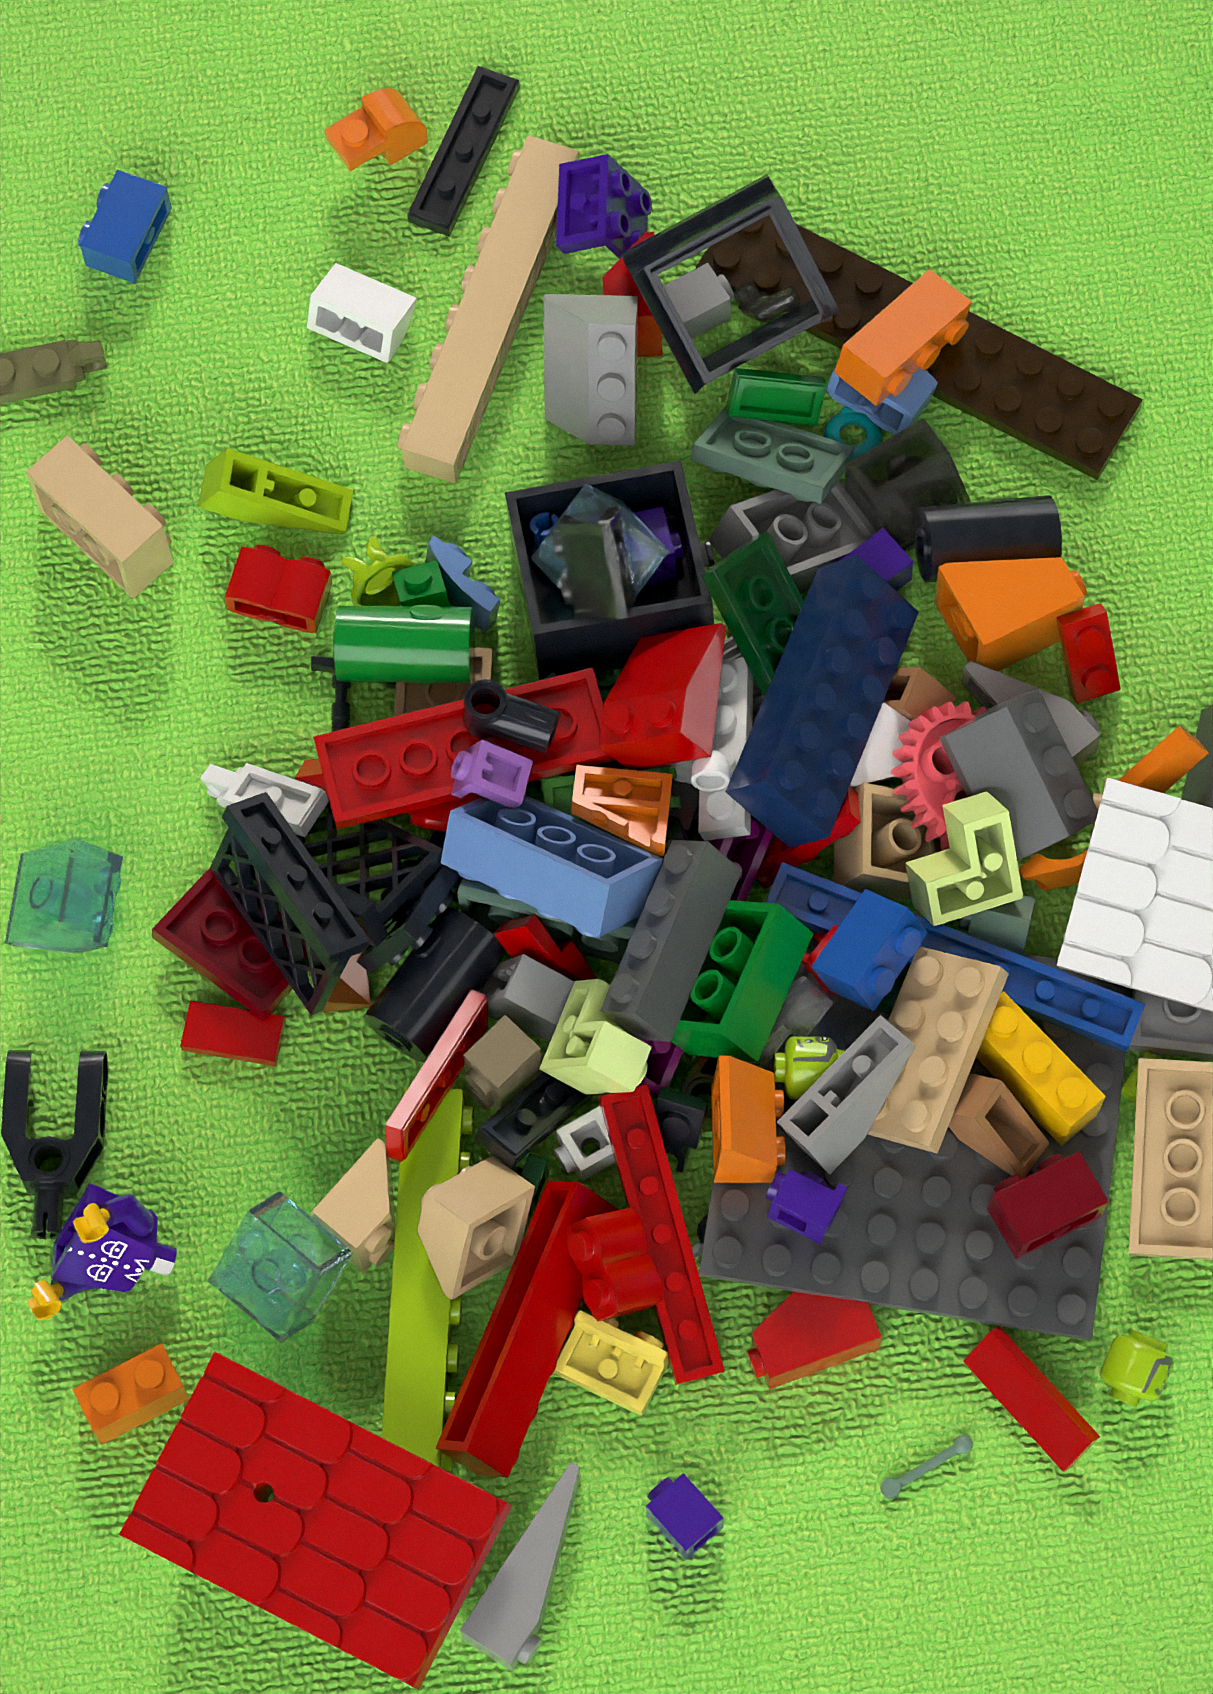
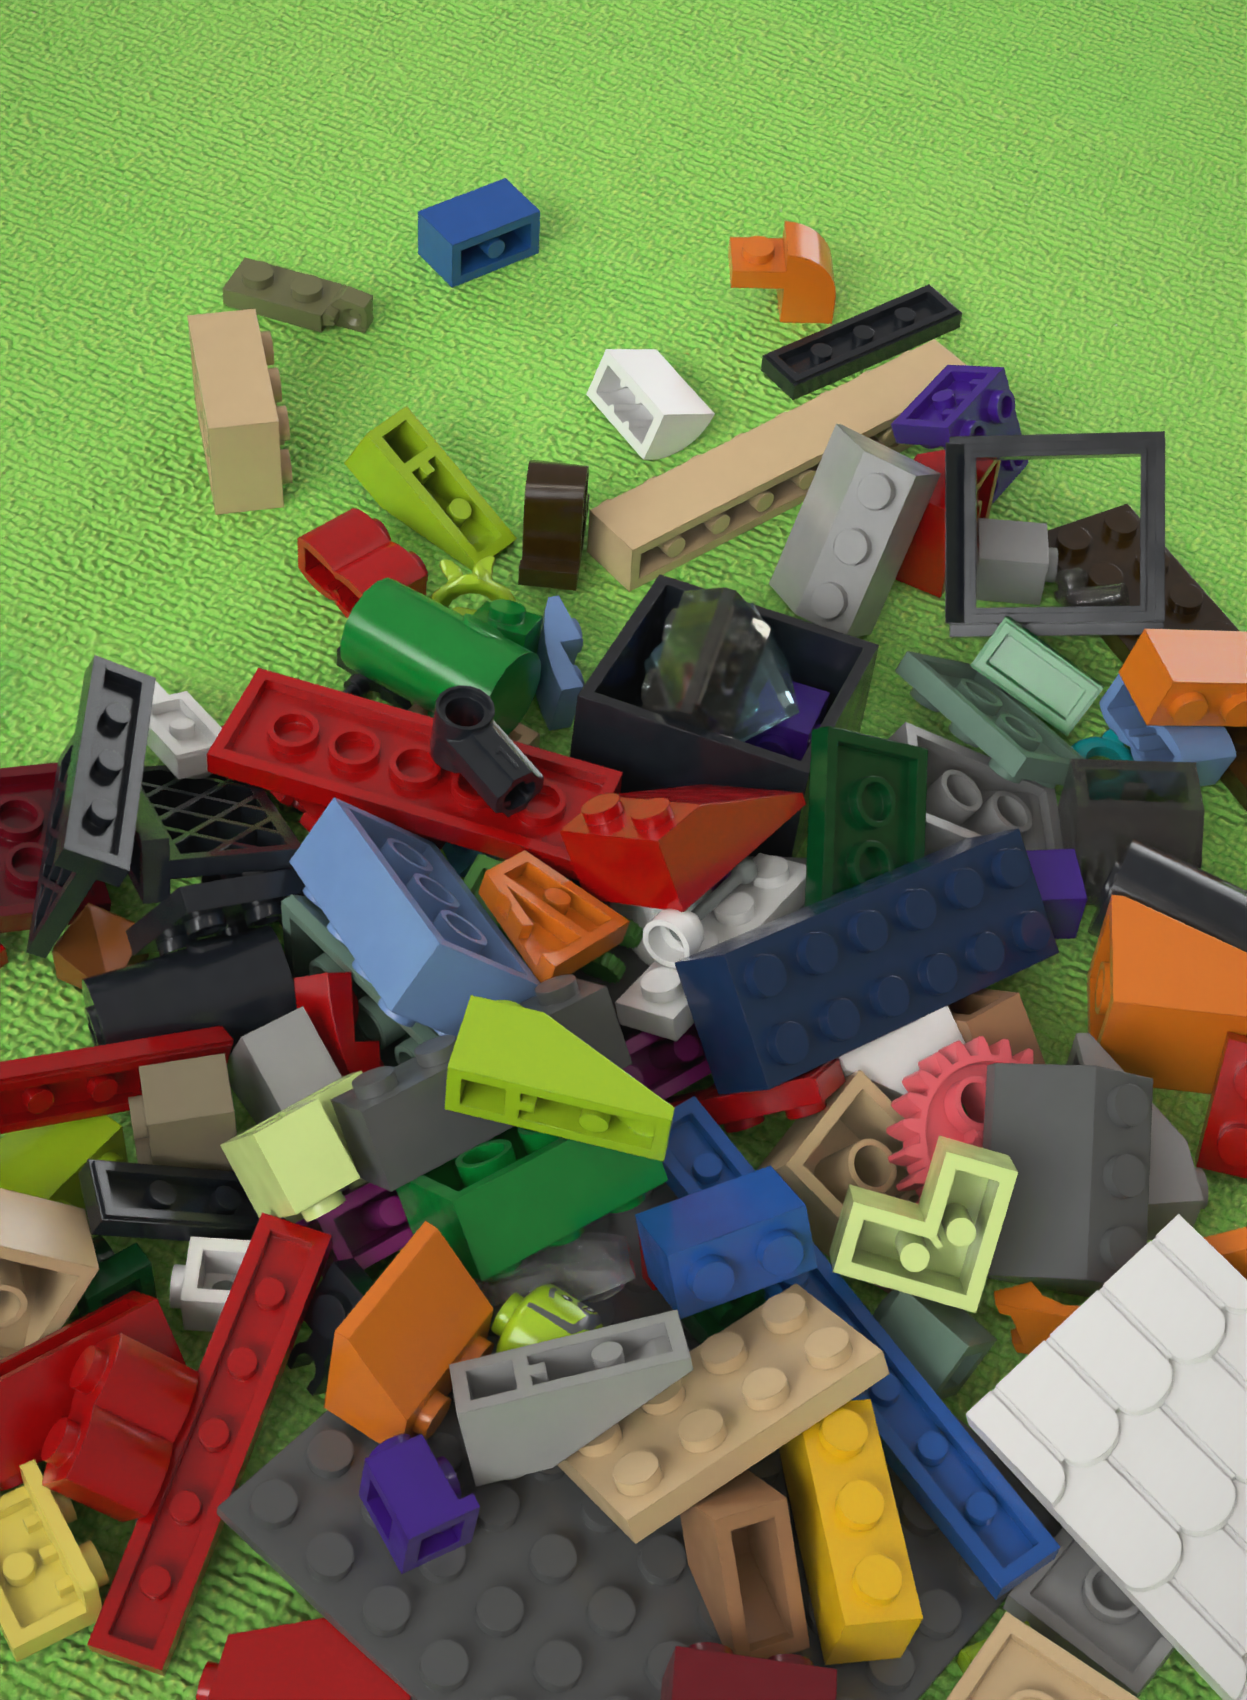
camera: 25 degrees right, 20 degrees down
medium lavender bracket [451,740,533,809] -> none
none -> lime slope [445,995,675,1162]
none -> dark brown pin [518,460,590,591]

